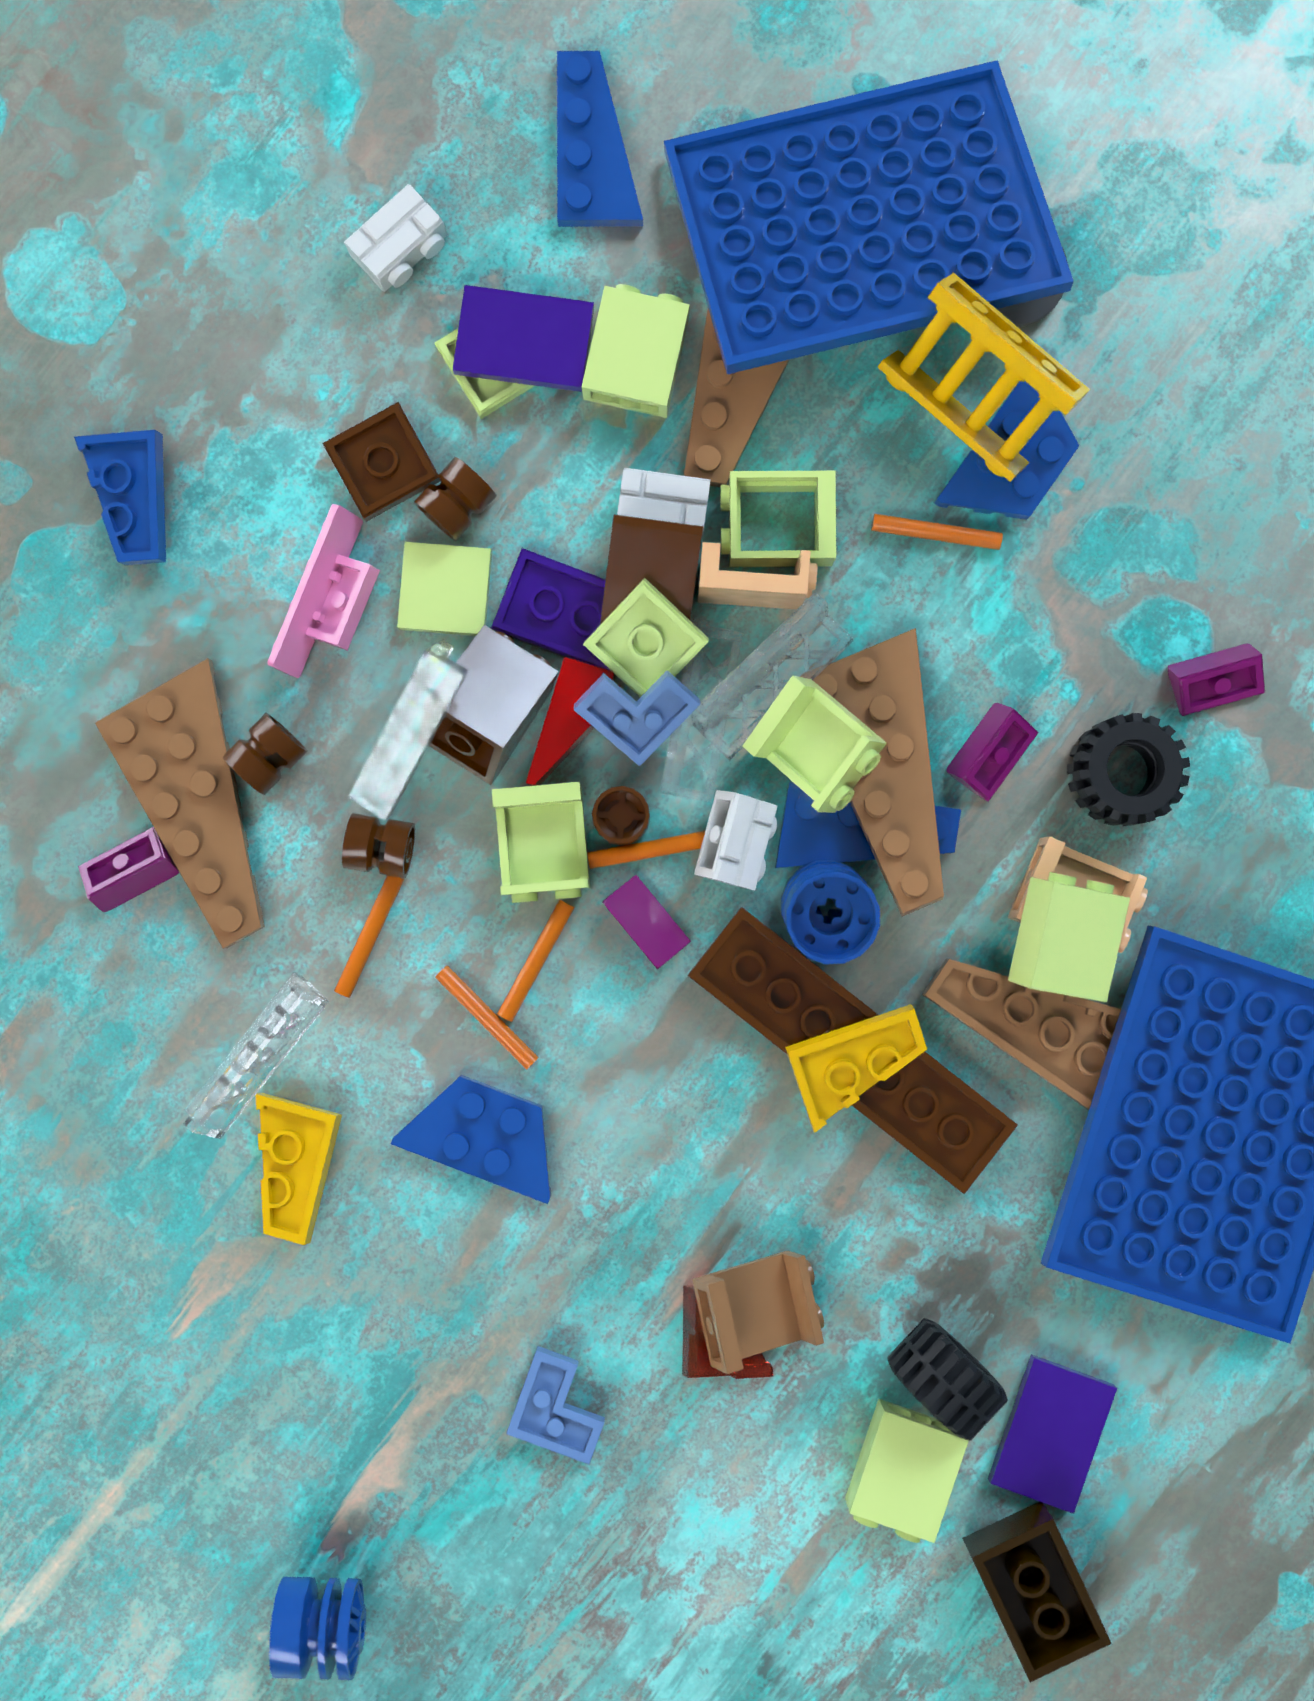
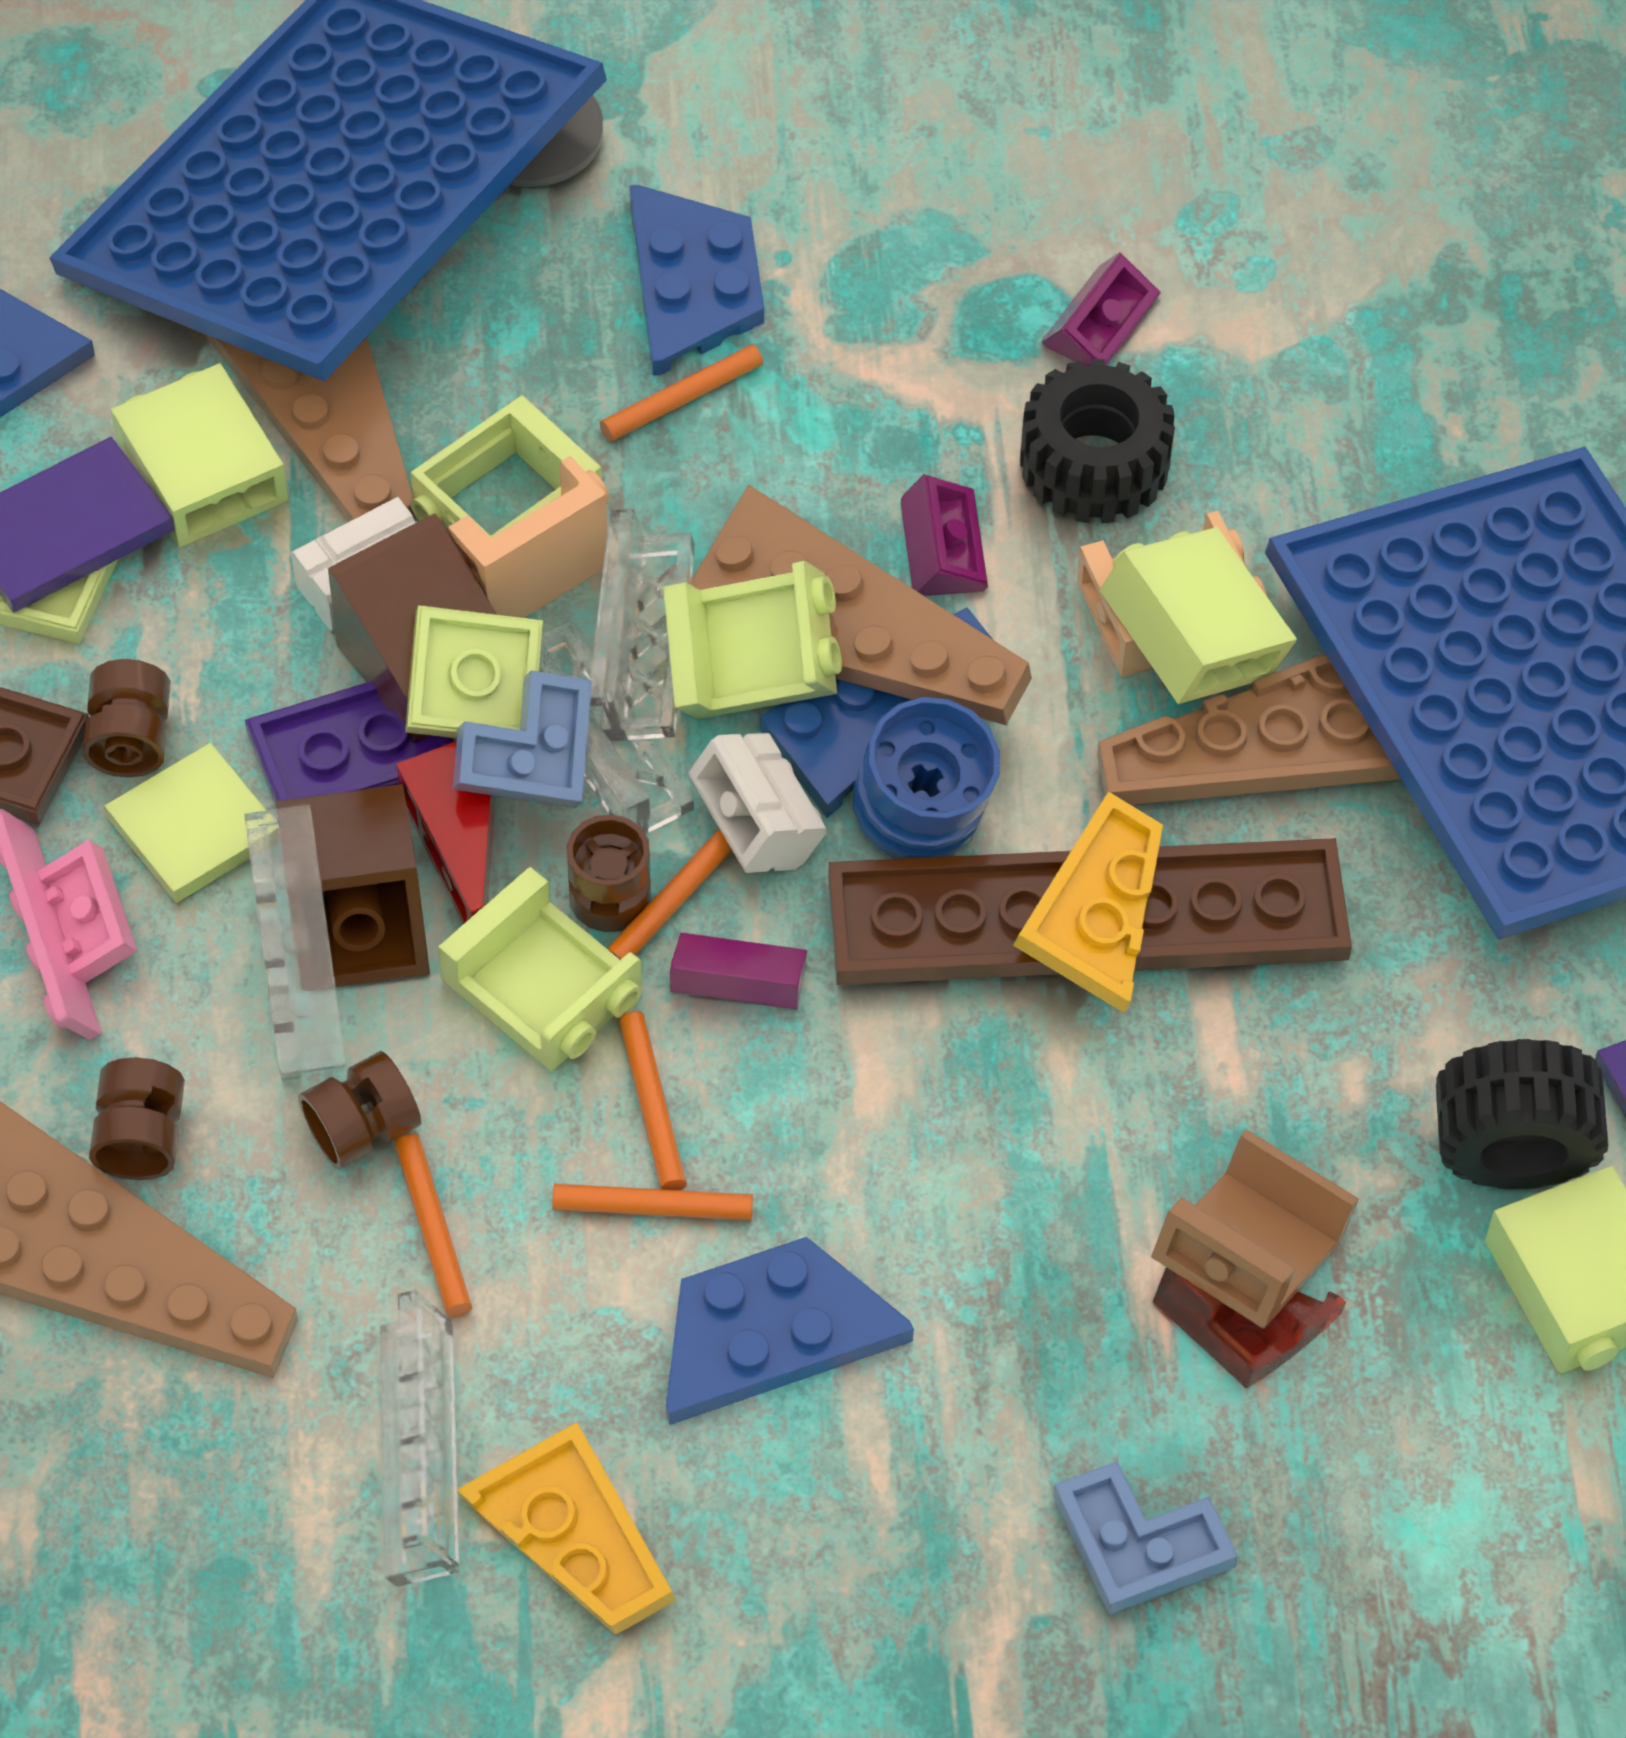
camera: 45 degrees left, 30 degrees down
magenta slope [78,827,179,912] -> none
yellow fence [877,273,1090,482] -> none

